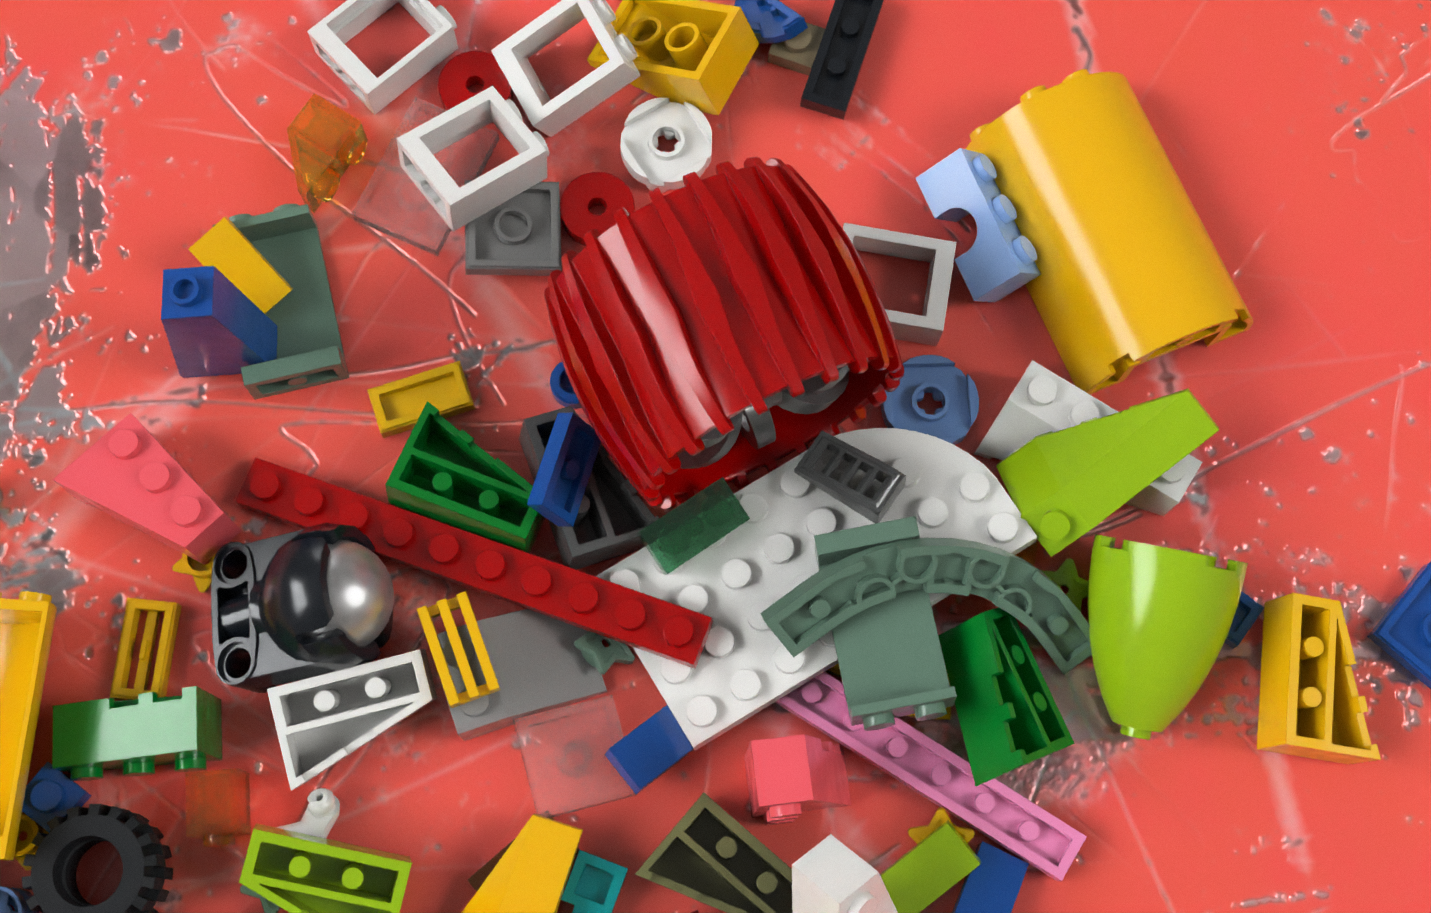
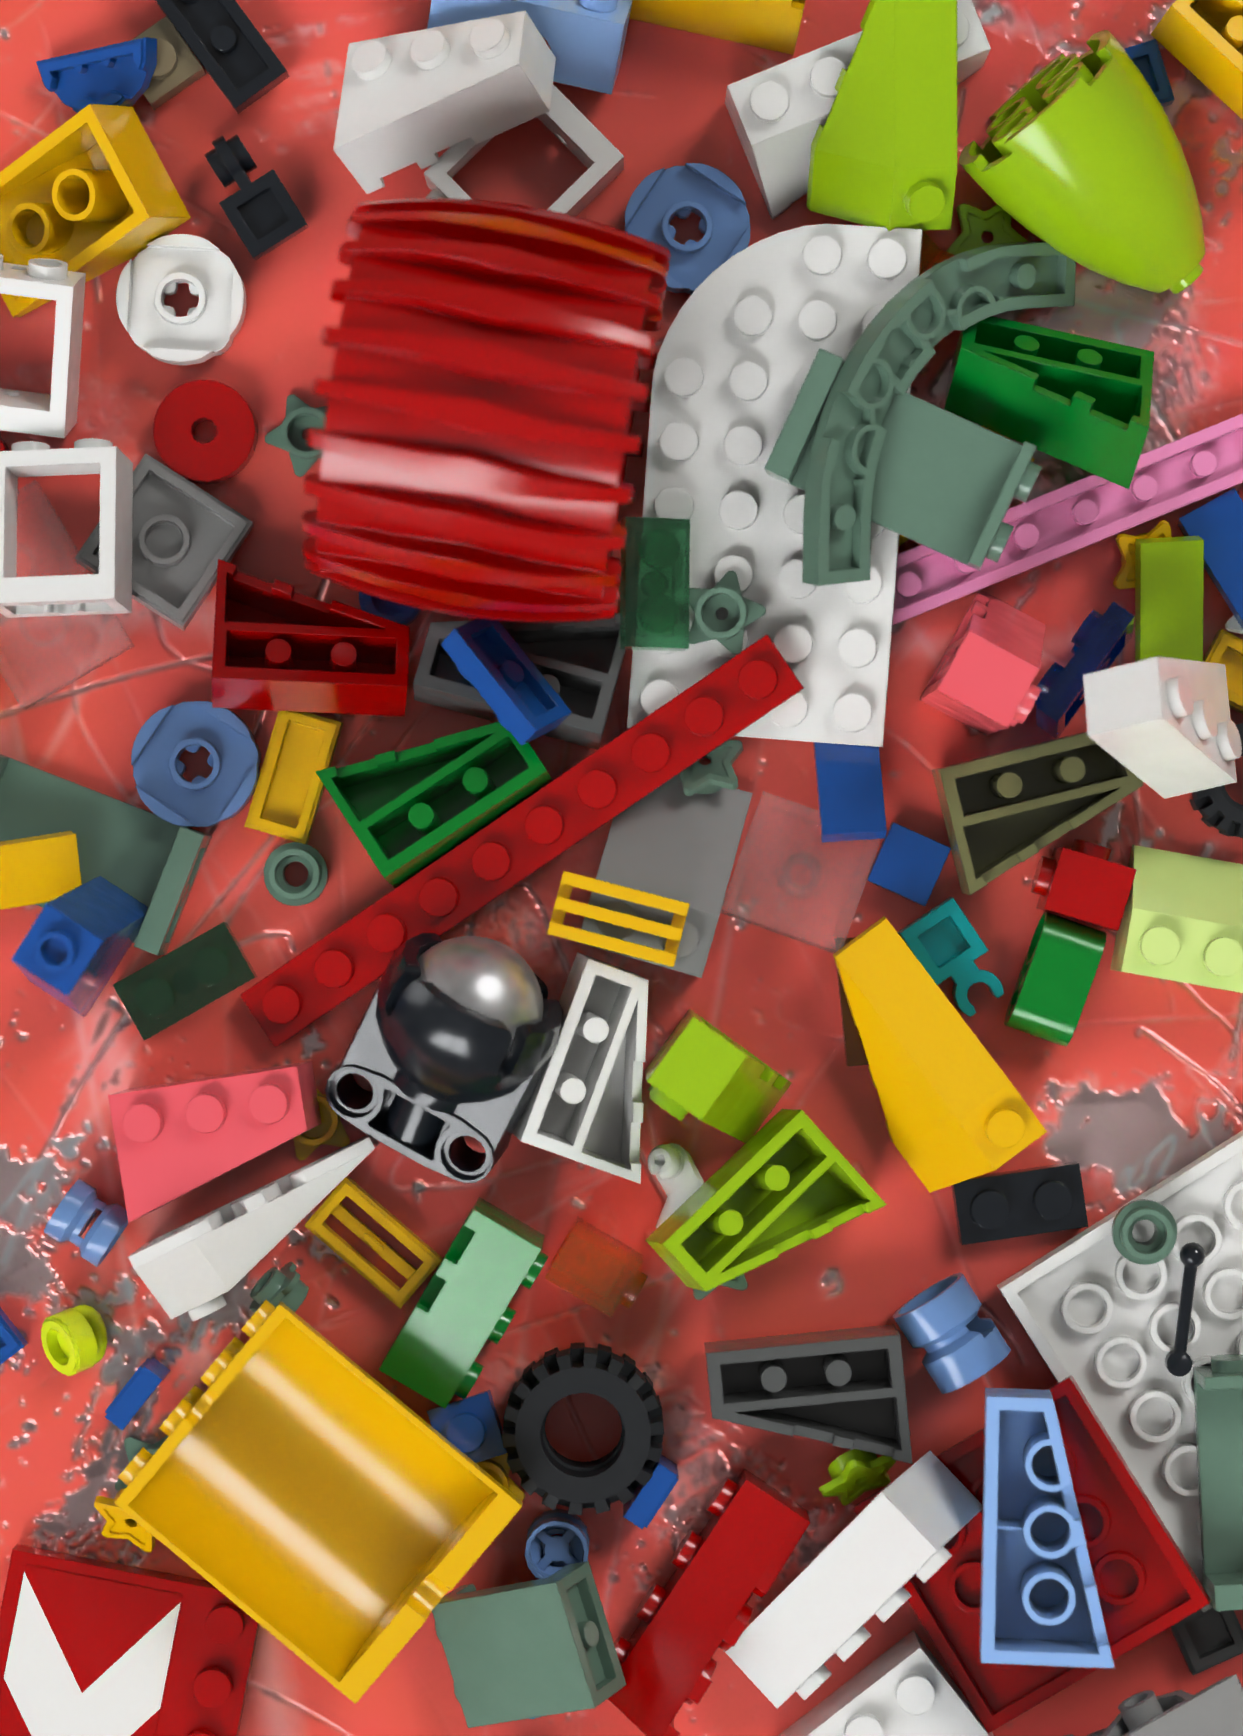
camera: 50 degrees left, 15 degrees up
dark grey slope [794,431,906,524] -> none
none -> medium blue wheel [44,1179,128,1267]
none -> clear green plate [113,922,258,1040]
none -> white wedge [128,1135,380,1322]
none -> medium blue plate [131,701,261,827]
none -> black plate [204,134,309,261]
none -> red wedge [211,559,410,717]
none -> sand green plate [249,1262,309,1313]
none -> sand green plate [264,842,328,906]
none -> white wedge [333,10,556,194]
none -> lime wedge [645,1009,792,1143]
none -> sand green plate [684,571,766,655]
none -> blue tile [866,822,951,906]
none -> clear blue plate [1035,601,1135,739]

